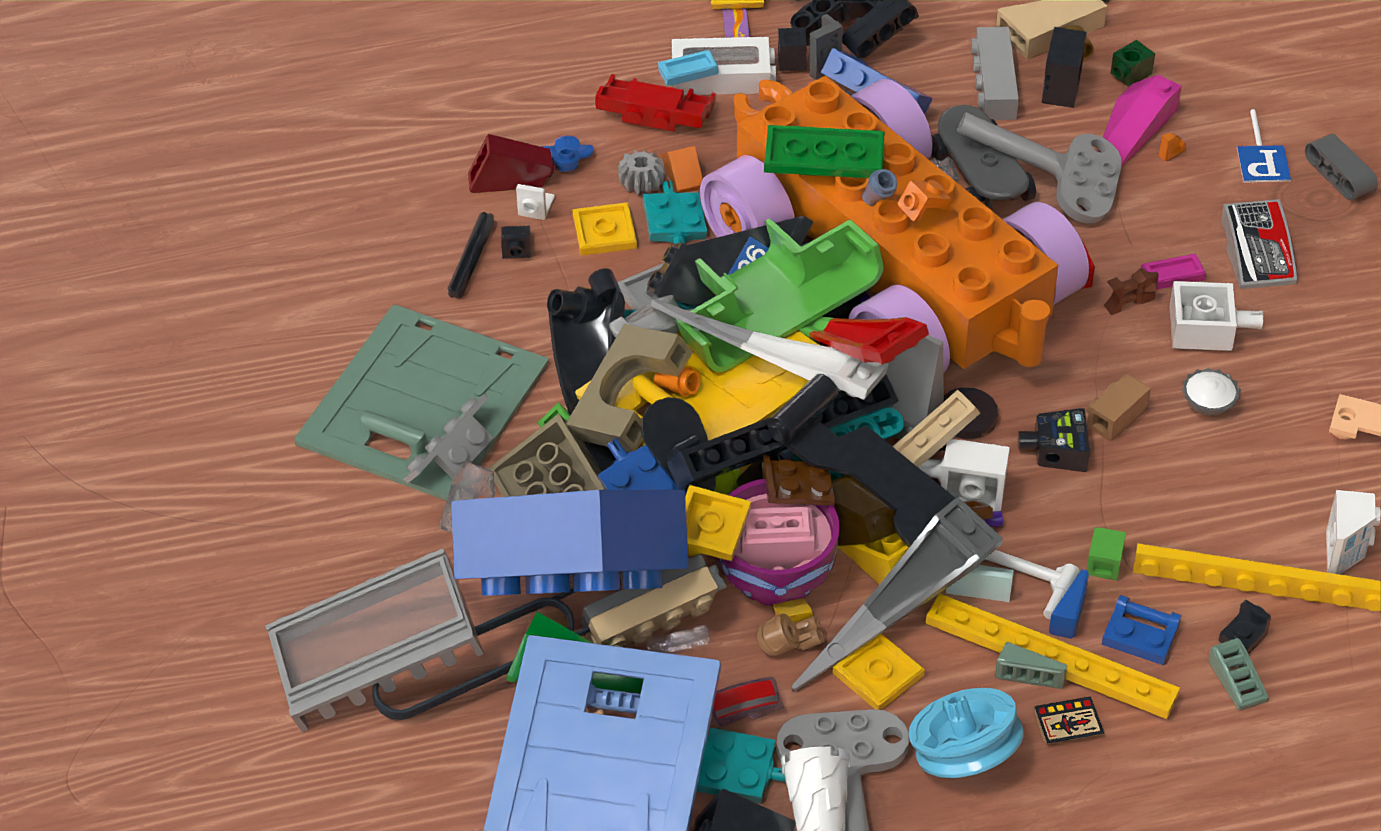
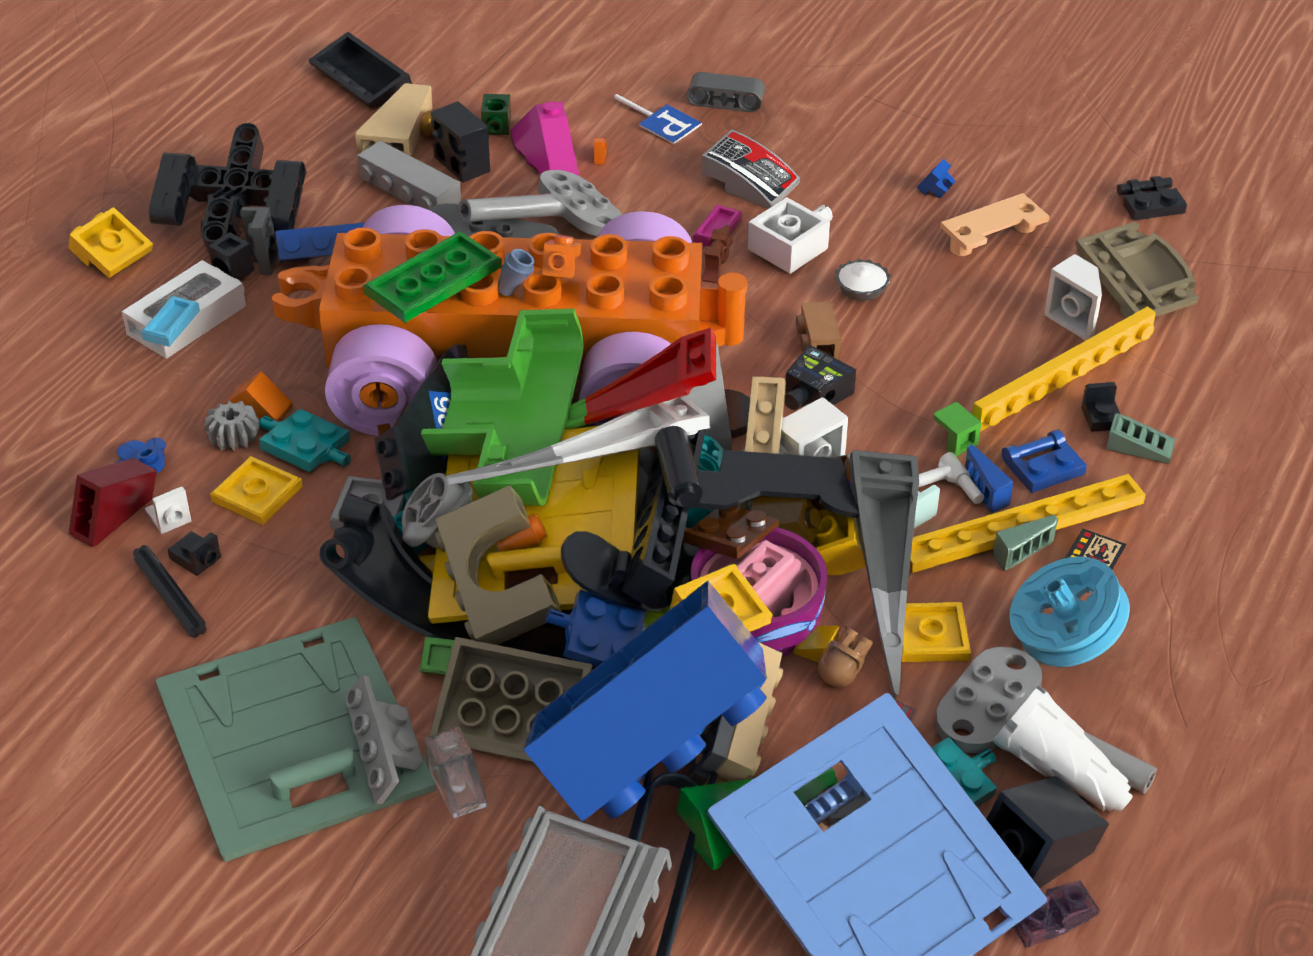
camera: 50 degrees left, 5 degrees down
red bracket [595,74,716,132] -> none
clear axle [647,625,710,654] -> none
medium lavender sticker [723,8,749,38] -> none

